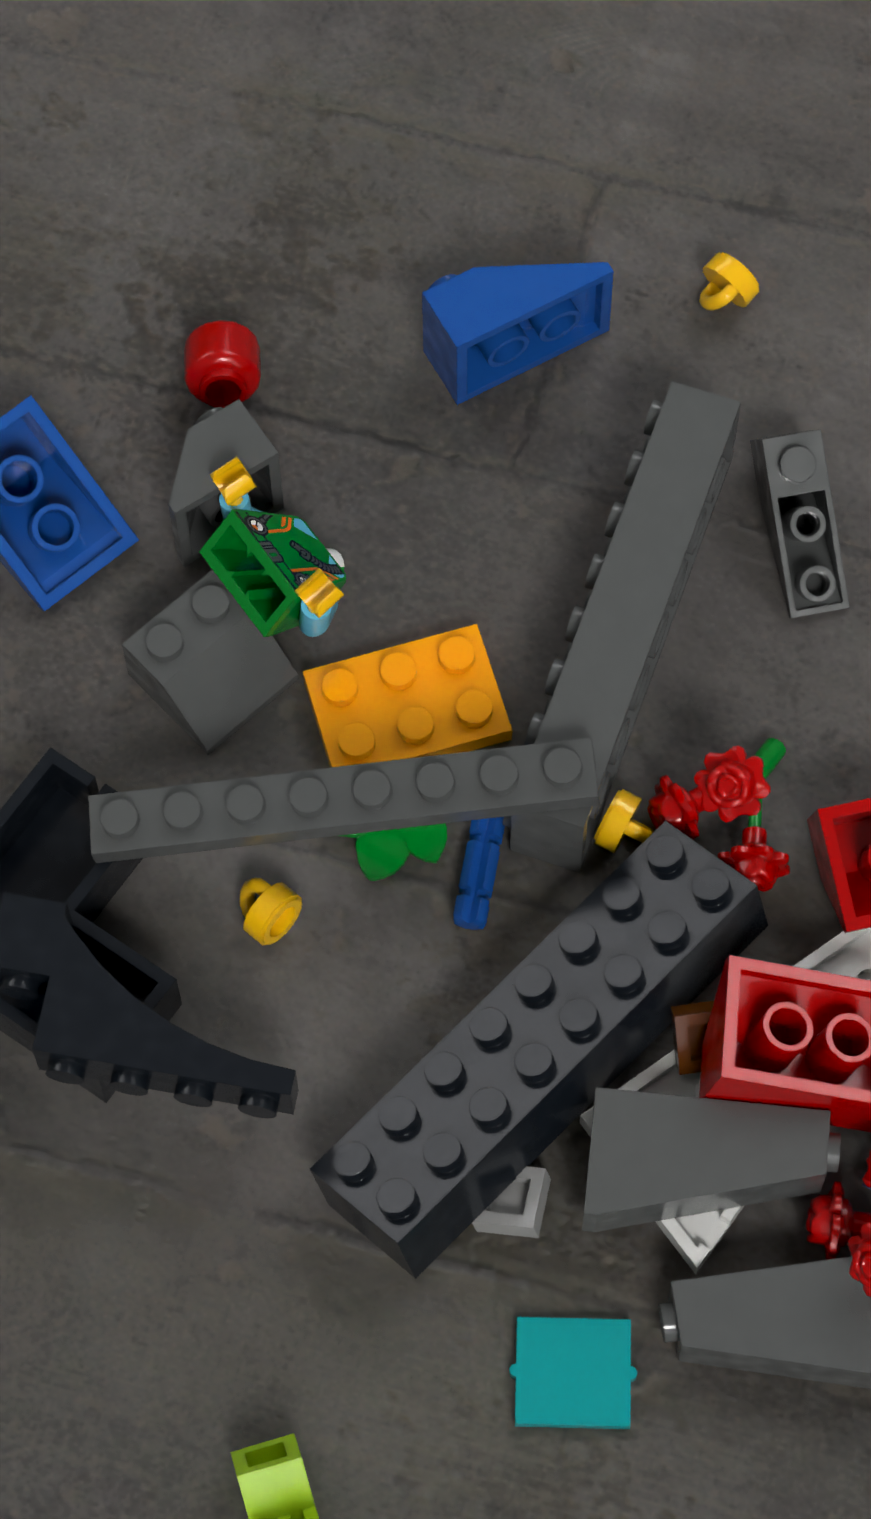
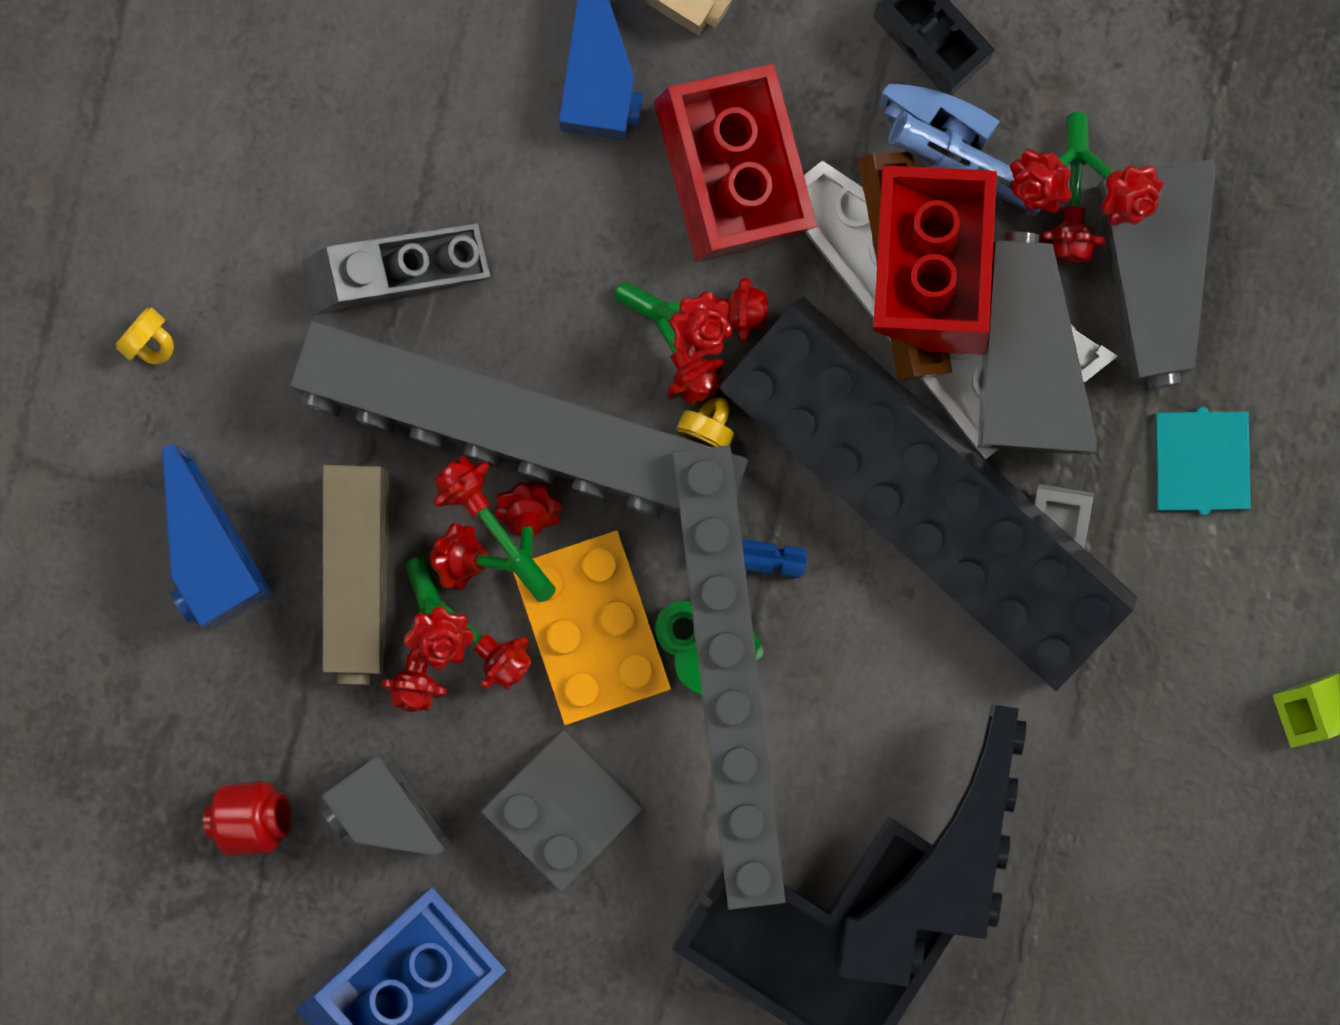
camera: 90 degrees left, 20 degrees up
torso [199,456,346,637] -> none
yellow tile [239,877,302,946] -> none
none -> dark tan slope [323,465,390,685]
none -> red plant [381,557,532,712]
none -> red plant [429,456,562,602]

